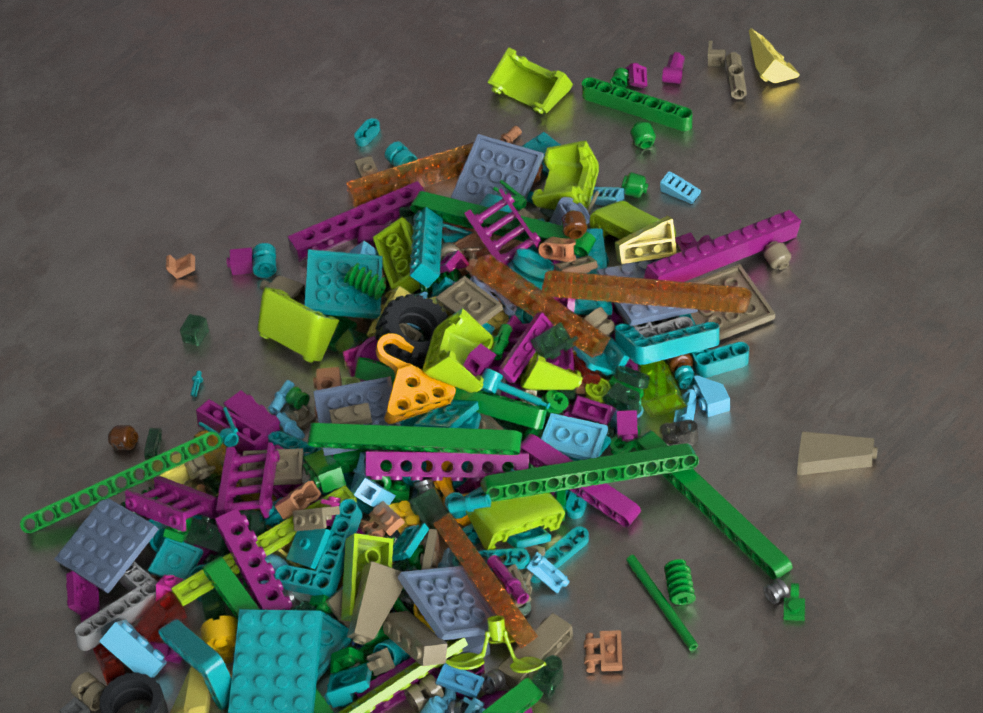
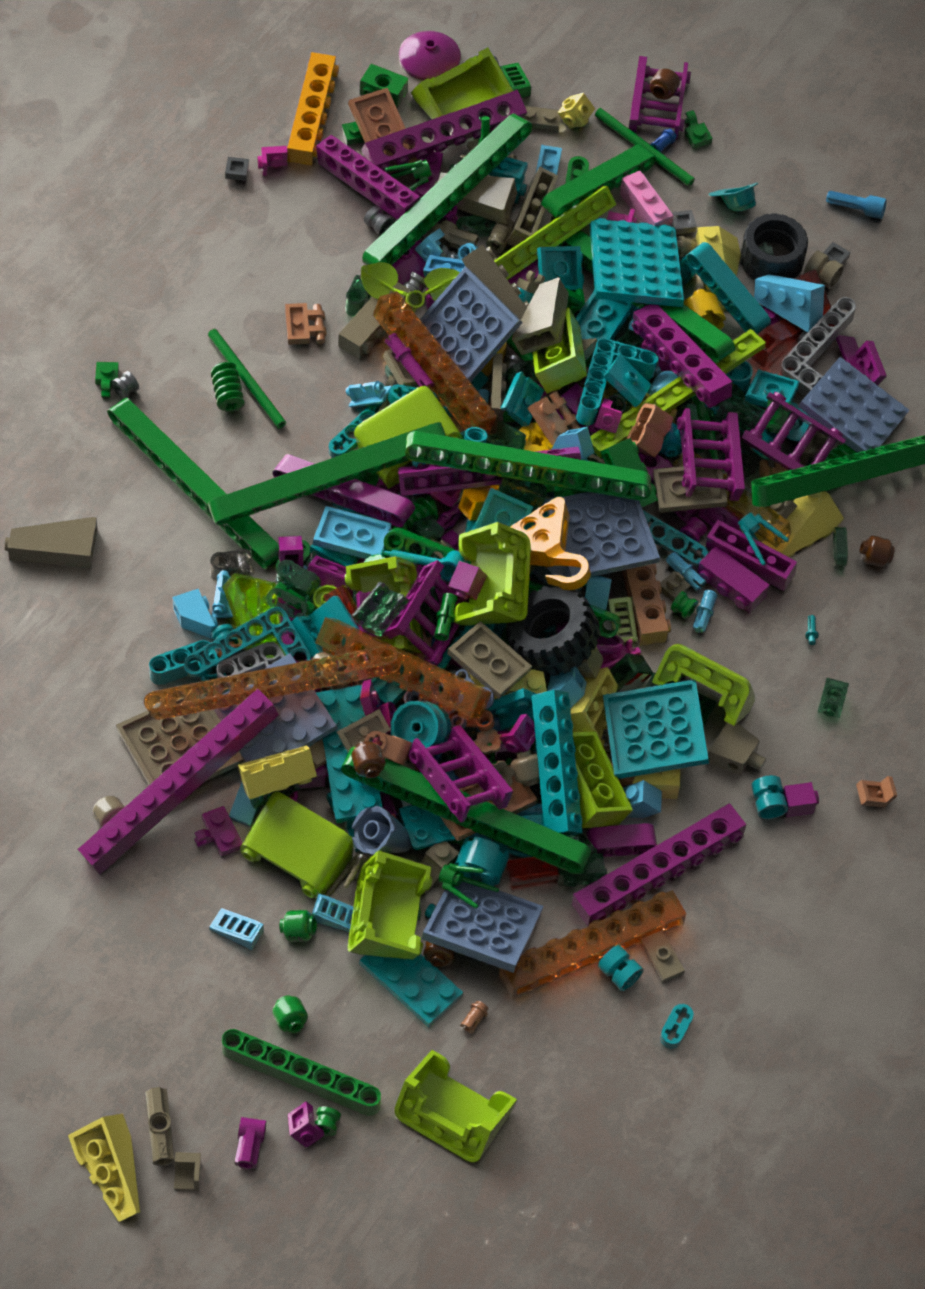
camera: 165 degrees right, 10 degrees up
dark pink bracket [156,575,183,607] -> none
dark tan bracket [293,506,340,531] -> none
dark tan plate [329,403,372,425] -> none
green piece [344,263,386,300] -> none
teal pin [448,494,491,514] -> none

